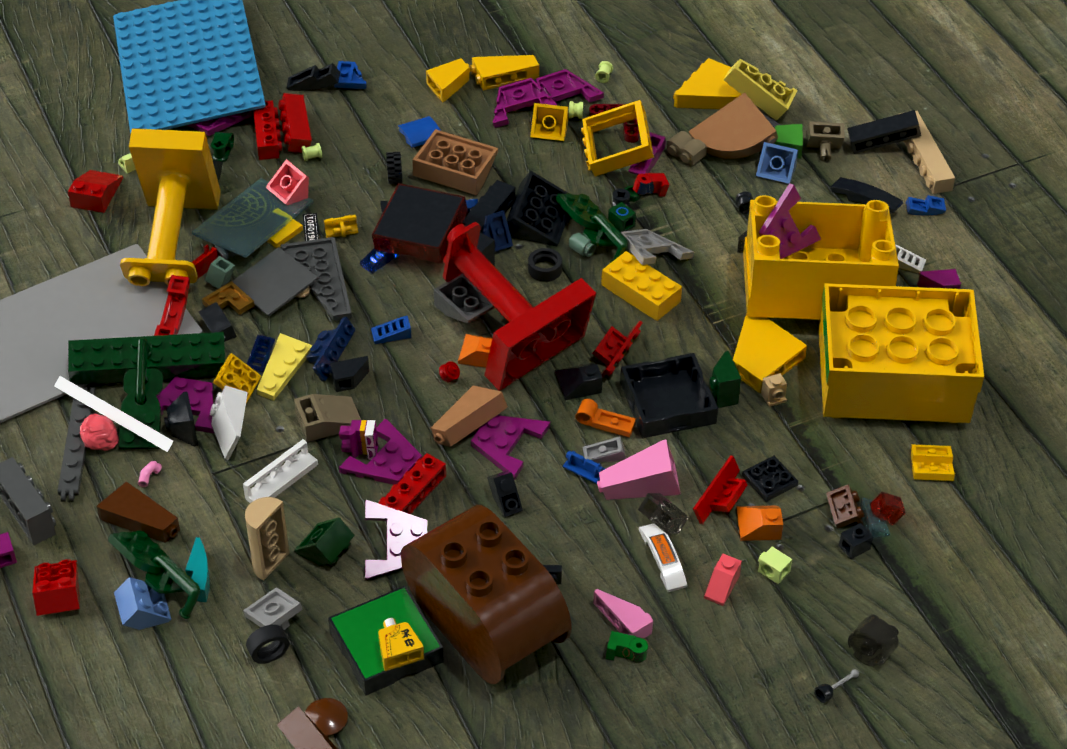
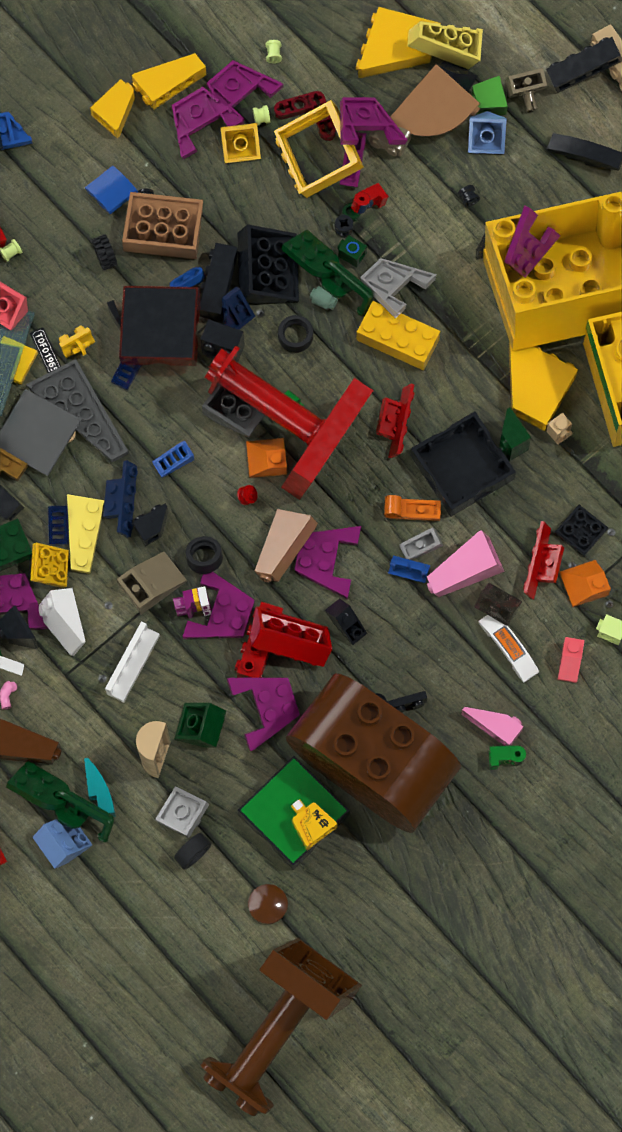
camera: 15 degrees left, 25 degrees up
black slope [555,363,603,400] -> none
none -> black tyre [185,536,223,574]
none -> red slope [250,607,332,667]
none -> magenta wing [340,97,408,145]

